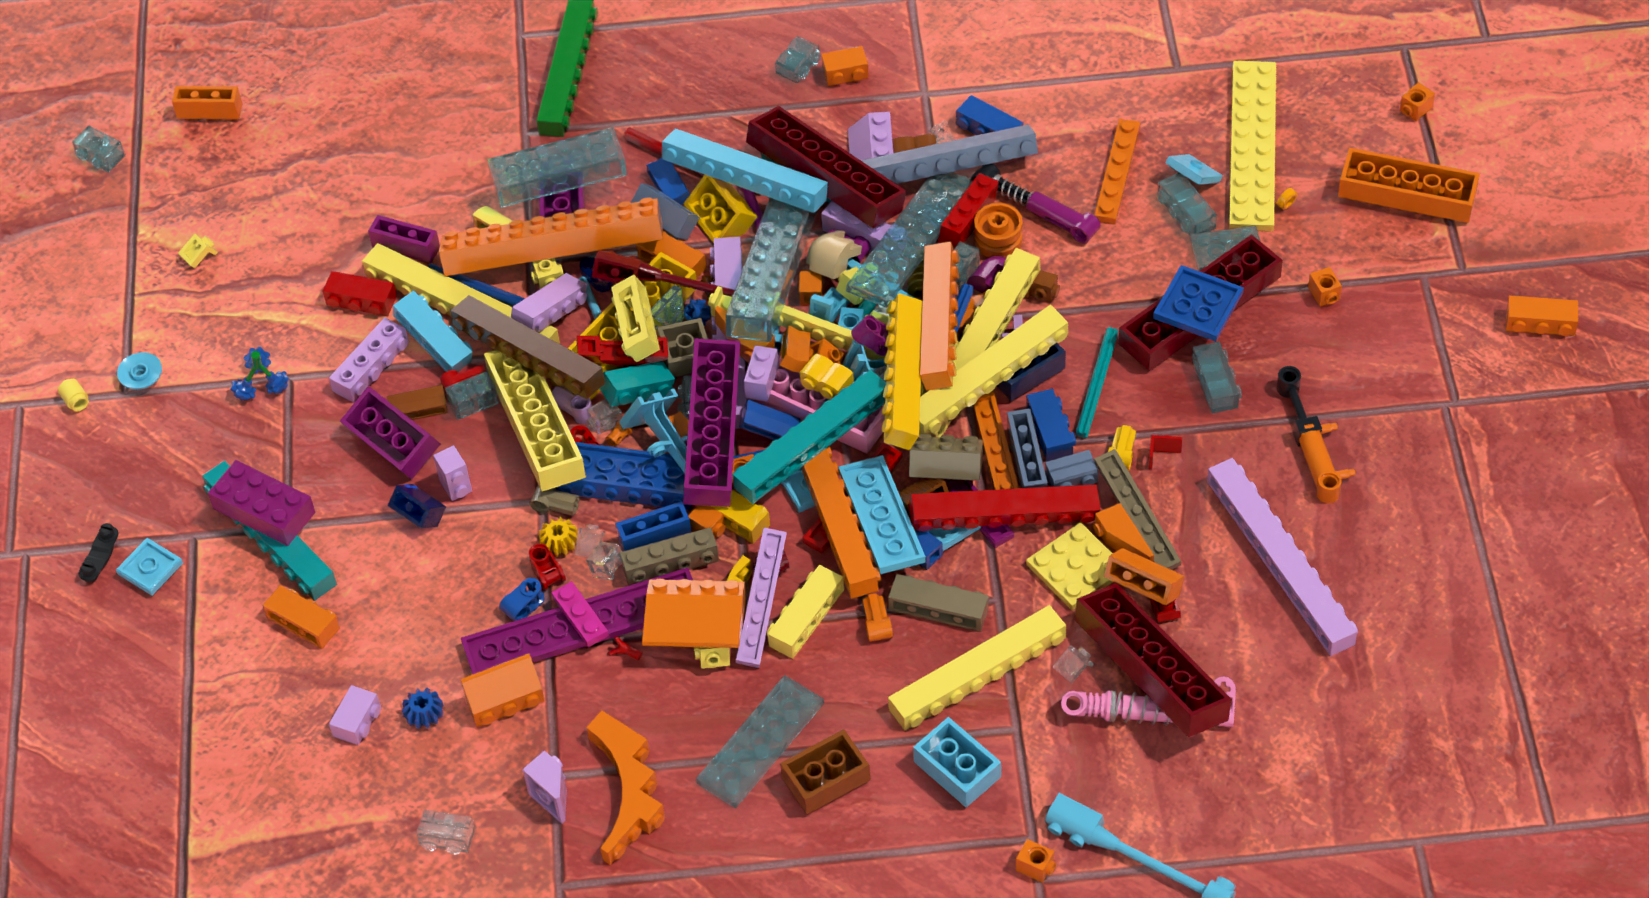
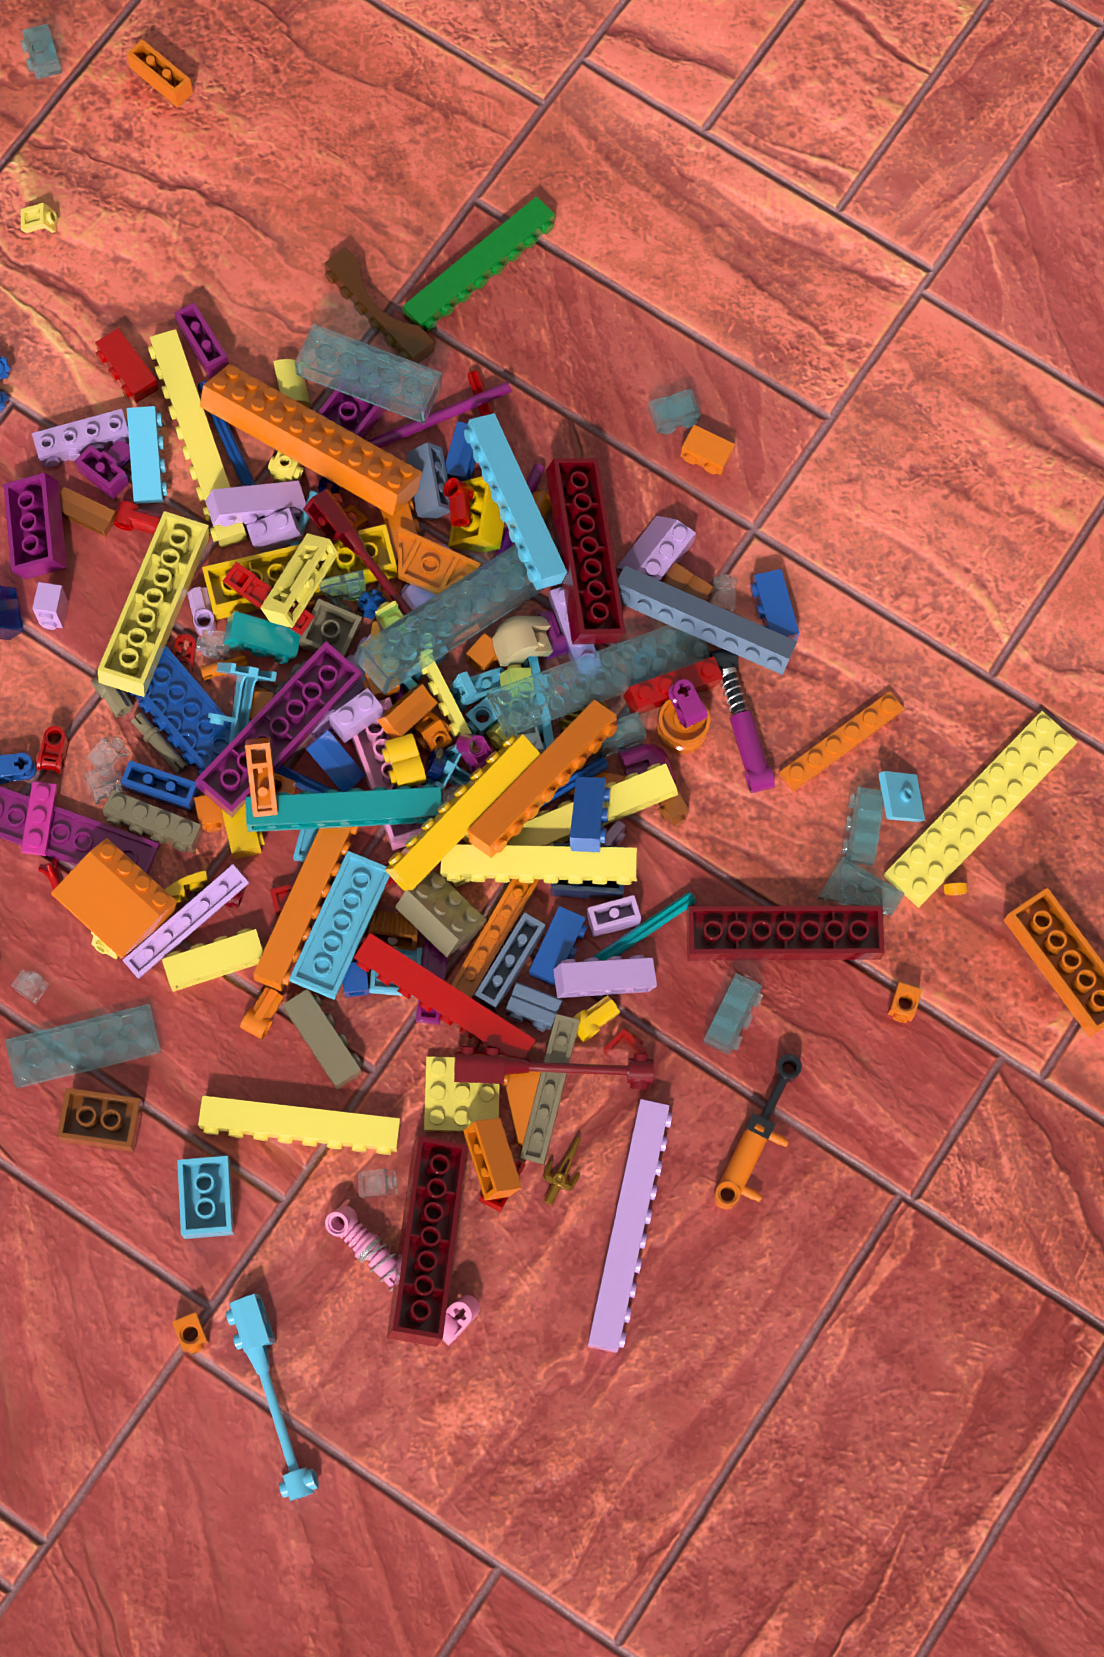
camera: 30 degrees right, 20 degrees up
clear light blue brick [445,371,499,420] -> none
brick [451,295,605,400] -> none
yellow gear [539,516,579,557] -> none
blue plate [1153,265,1244,342] -> none
orange brick [1506,295,1578,336] -> none
none -> clear brick [11,969,50,1004]
none -> magenta brick [75,441,131,500]
none -> dark tan pin [131,712,189,775]
none -> orange slope [245,737,278,817]
none -> lavender brick [246,508,304,554]
none -> reddish brown arch [325,247,434,368]
none -> magenta piece [368,382,512,448]
none -> orange wing [398,527,481,598]
none -> clear blue beam [425,746,448,781]
none -> red piece [443,478,474,527]
none -> dark red bar [454,1046,654,1089]
none -> pearl gold piece [542,1137,581,1206]
none -> lavender brick [553,955,657,998]
none -> blue brick [570,777,611,853]
none -> lavender brick [587,895,641,937]
none -> magenta piece [668,679,708,728]

